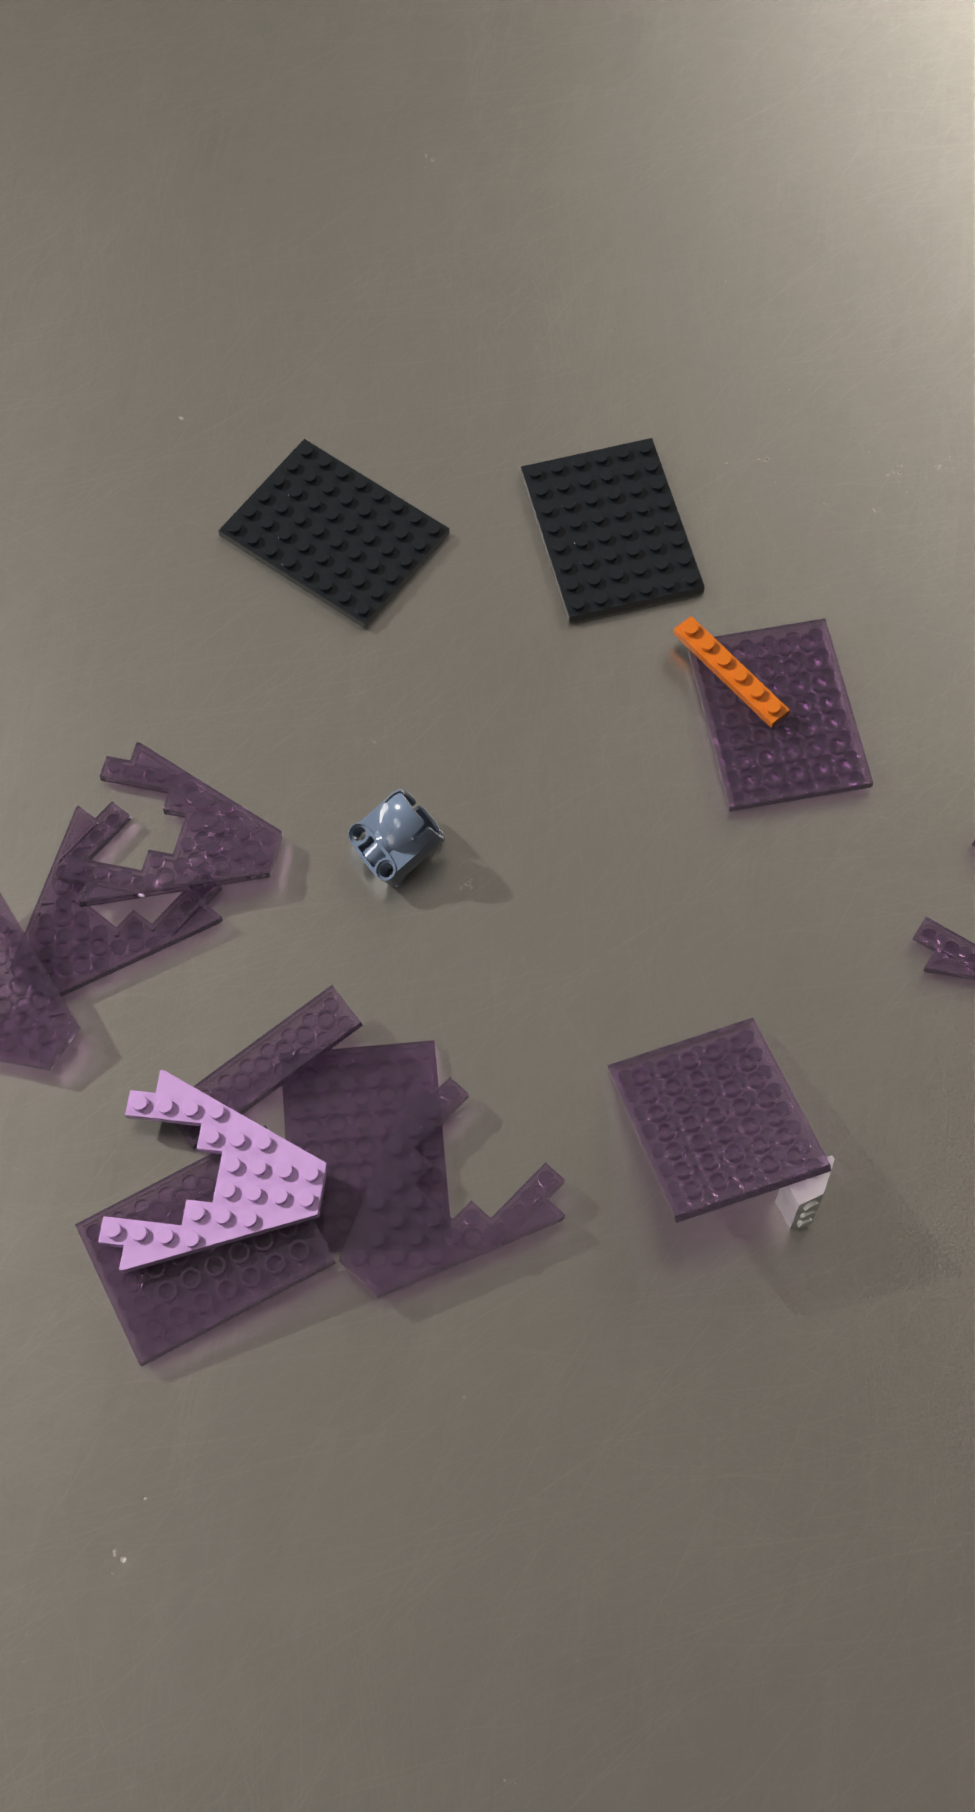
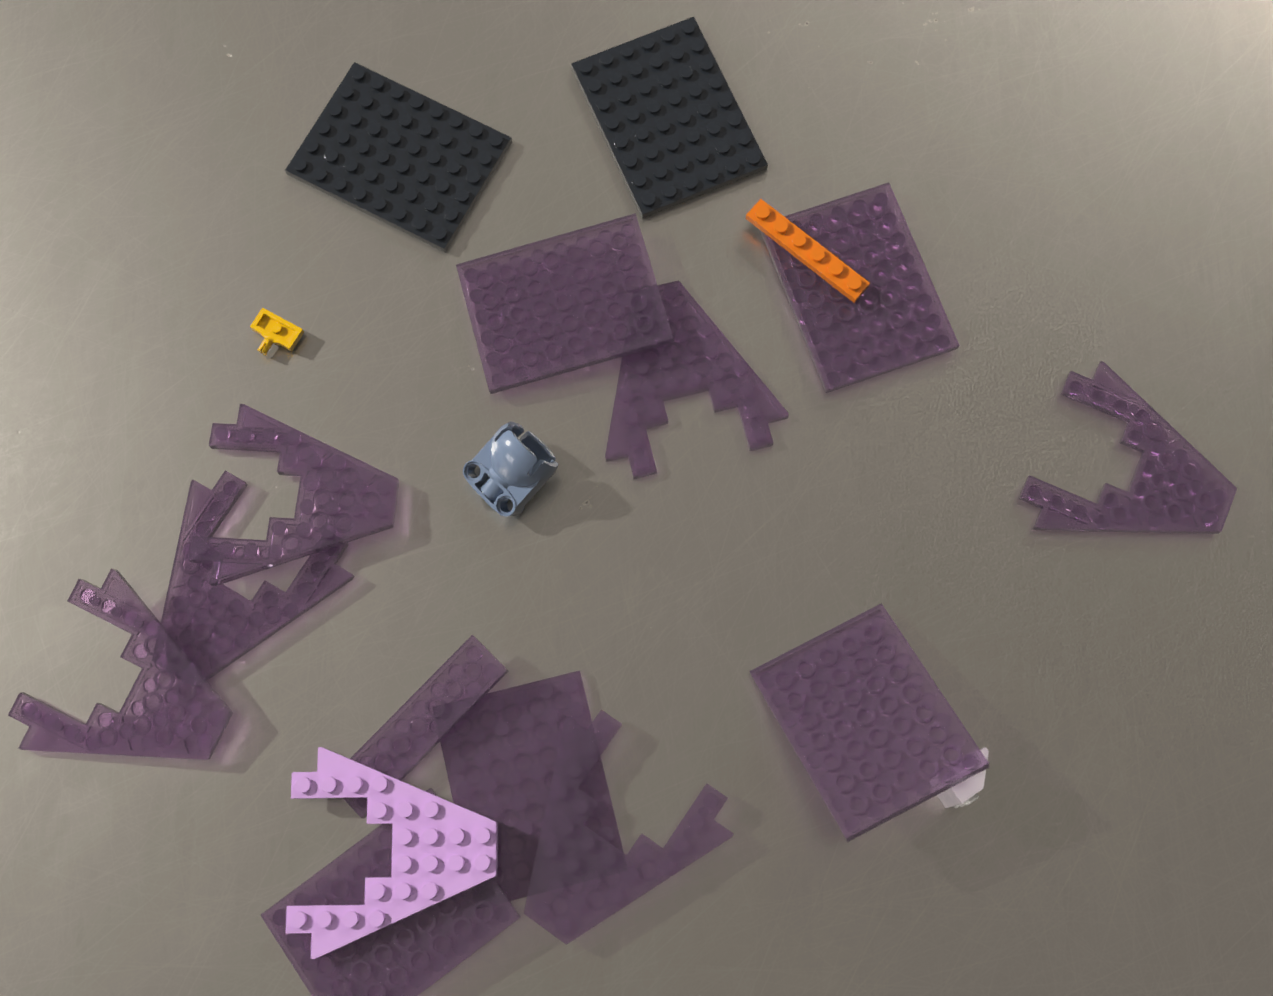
camera: 10 degrees left, 10 degrees up
none -> yellow plate [250,308,304,355]
none -> clear purple plate [456,213,674,394]
none -> clear purple wing [605,280,789,479]

